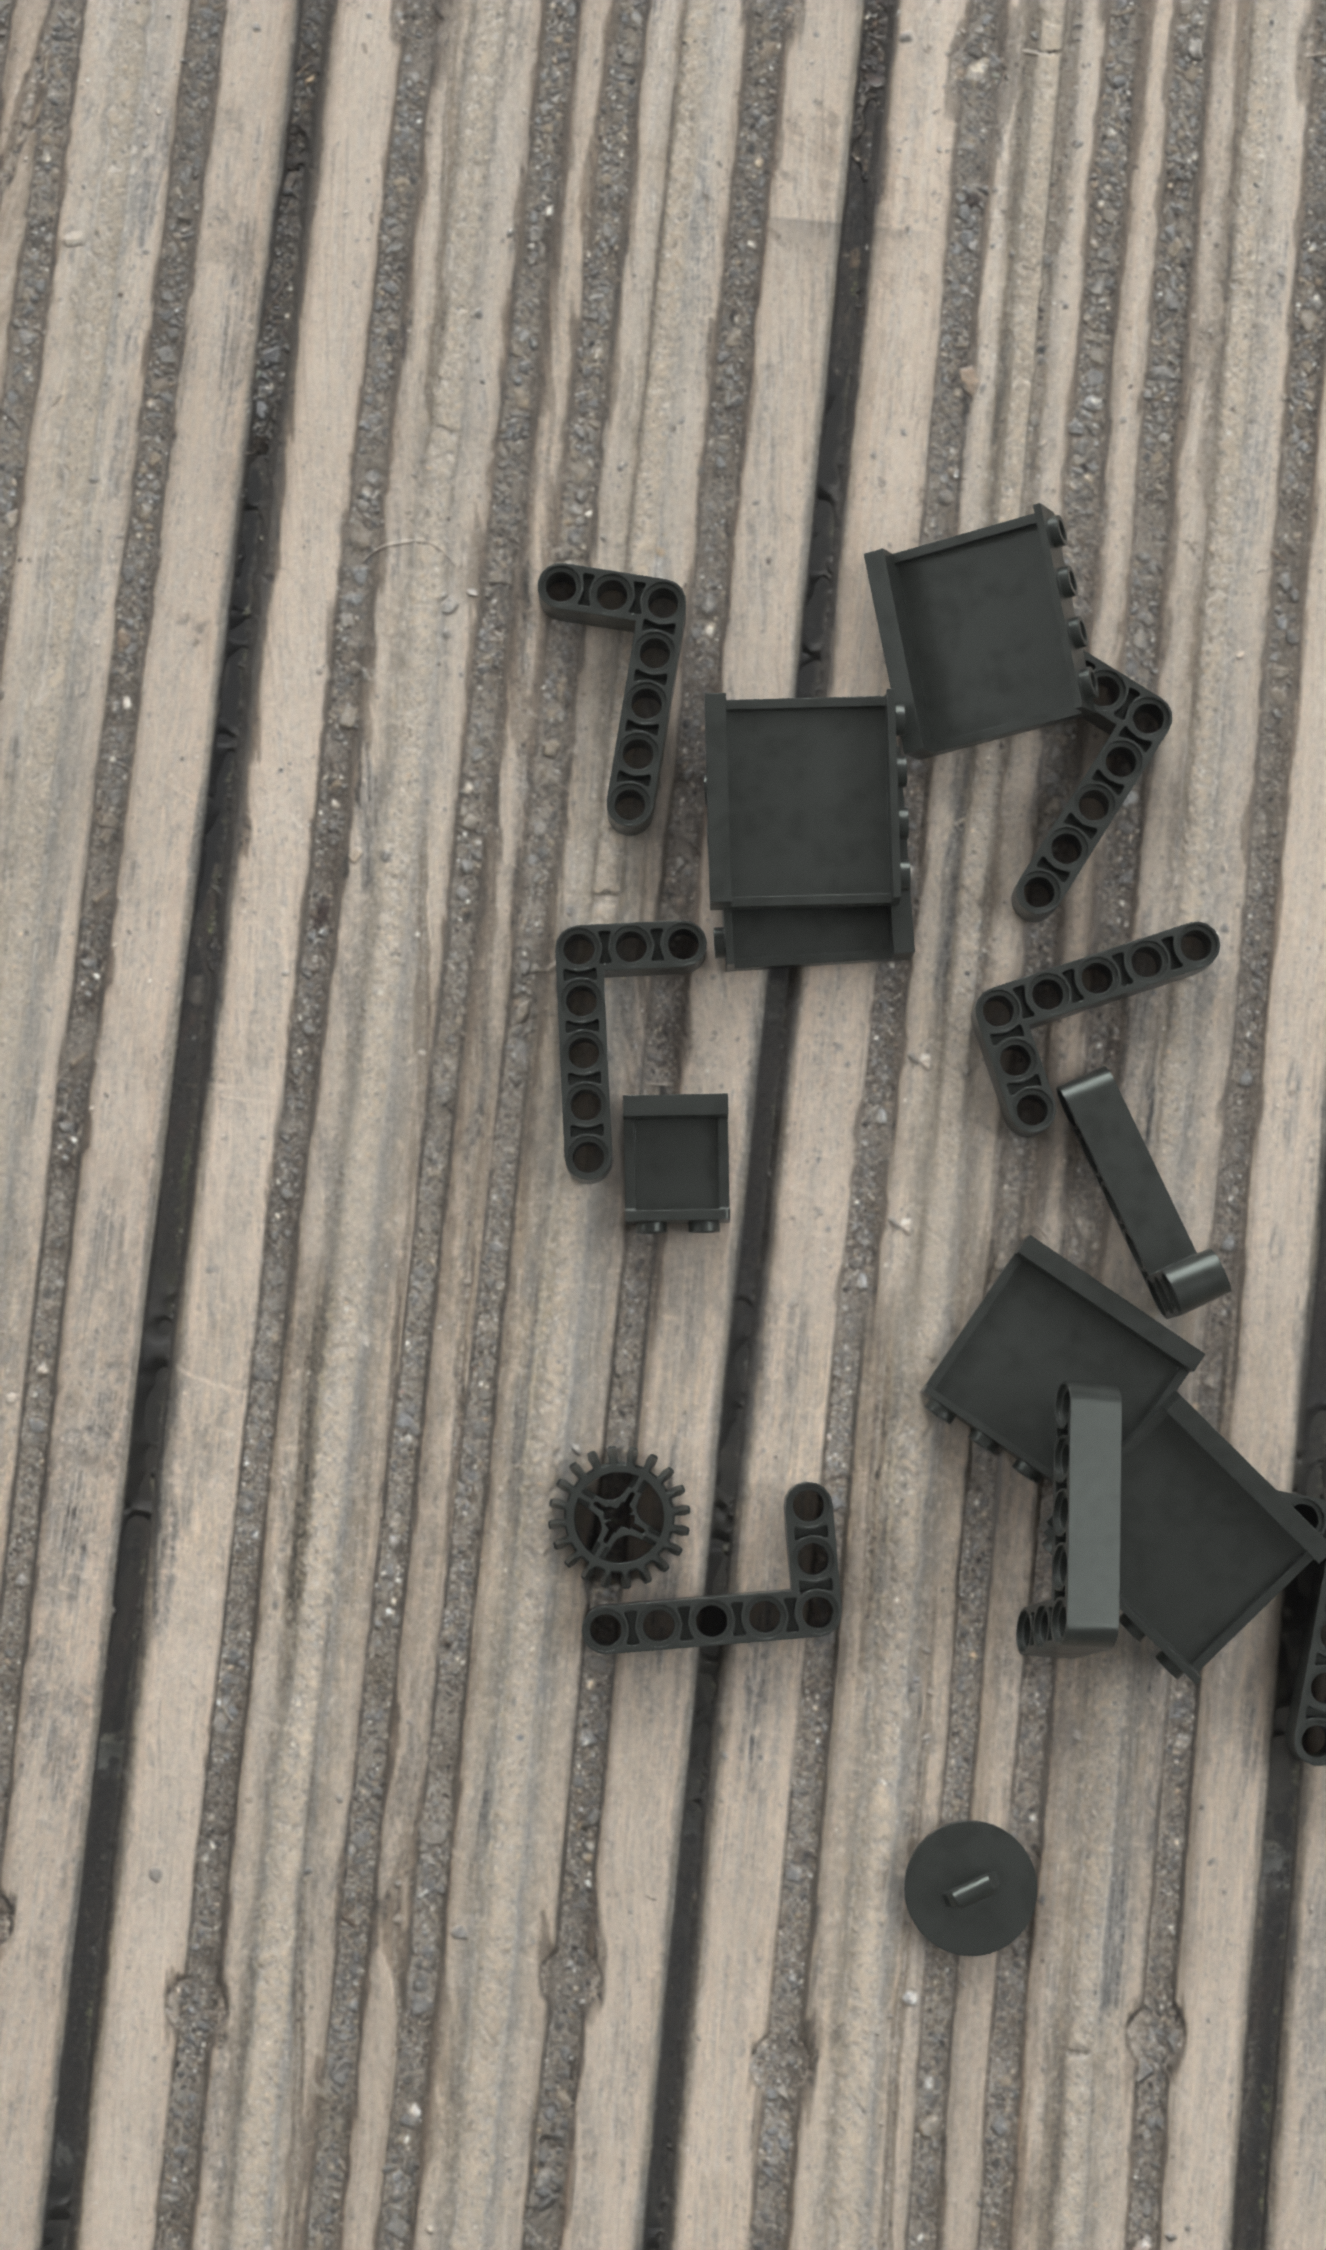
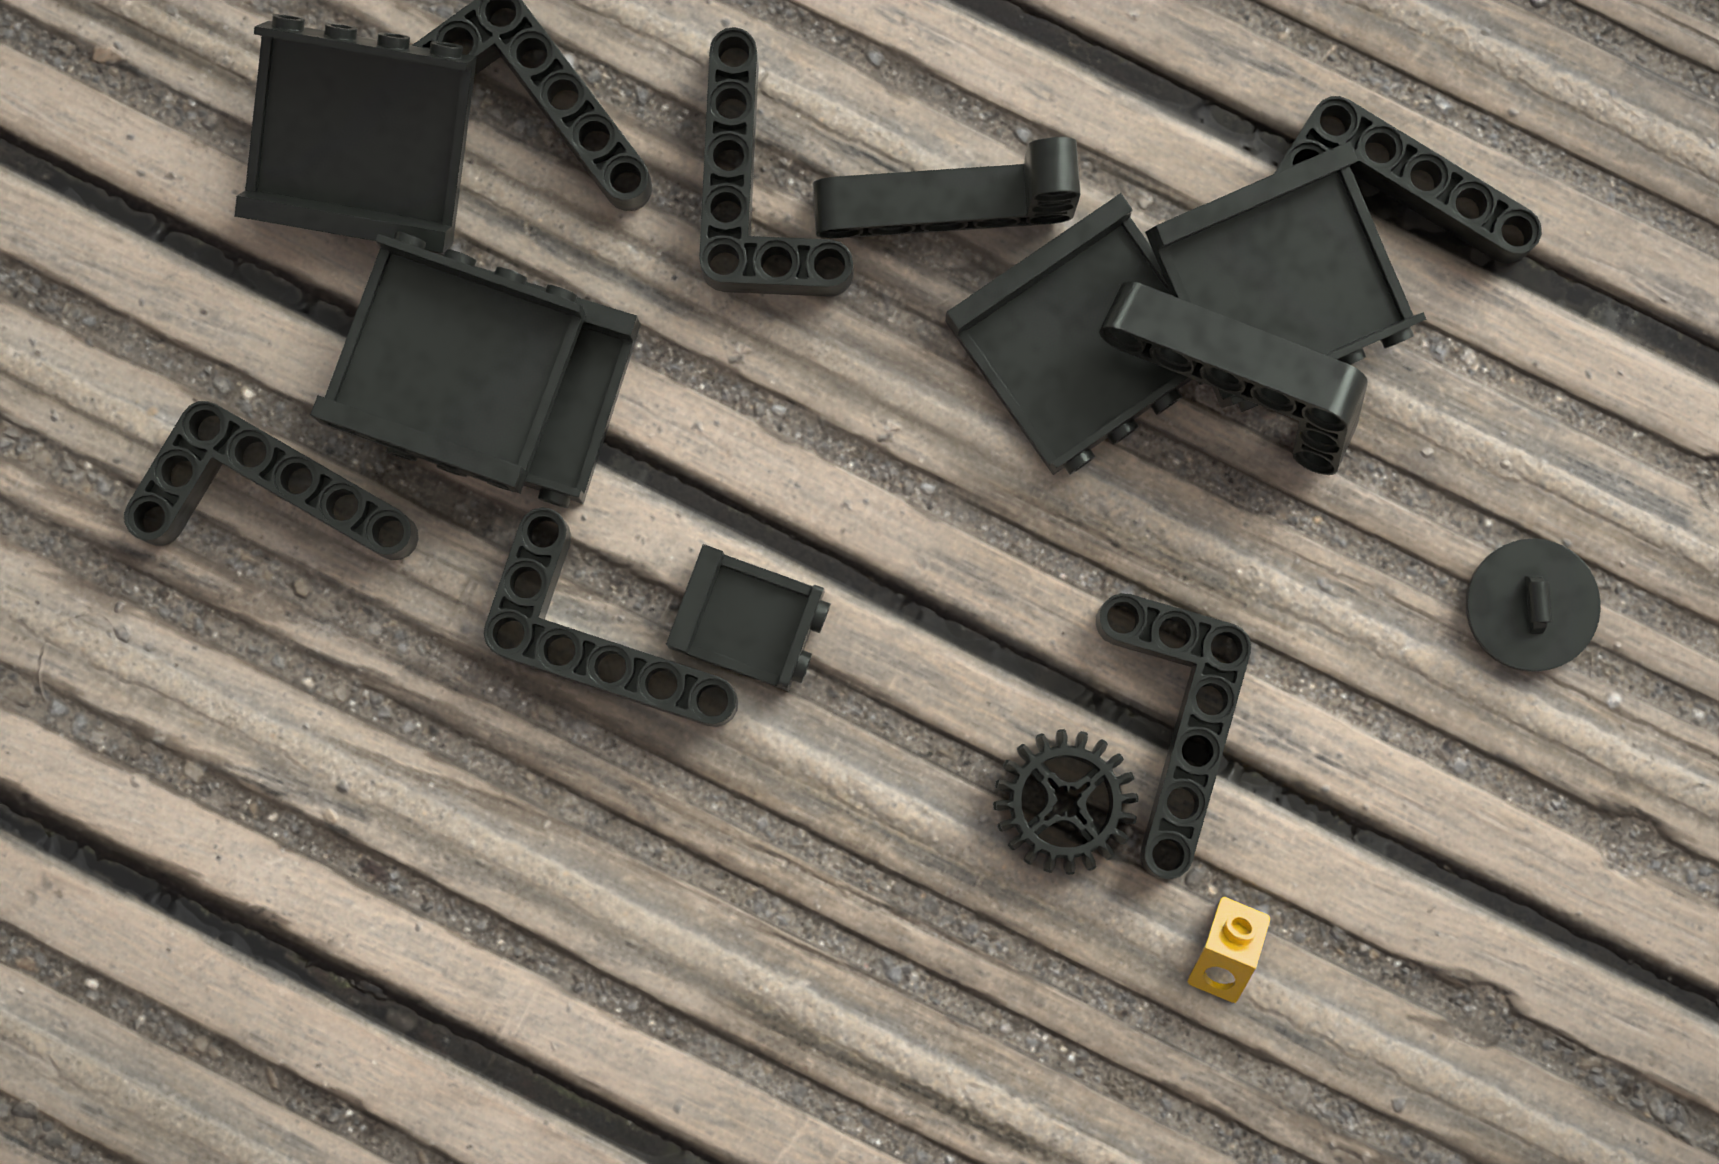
camera: 70 degrees left, 0 degrees up
none -> yellow bracket [1187,897,1270,1003]

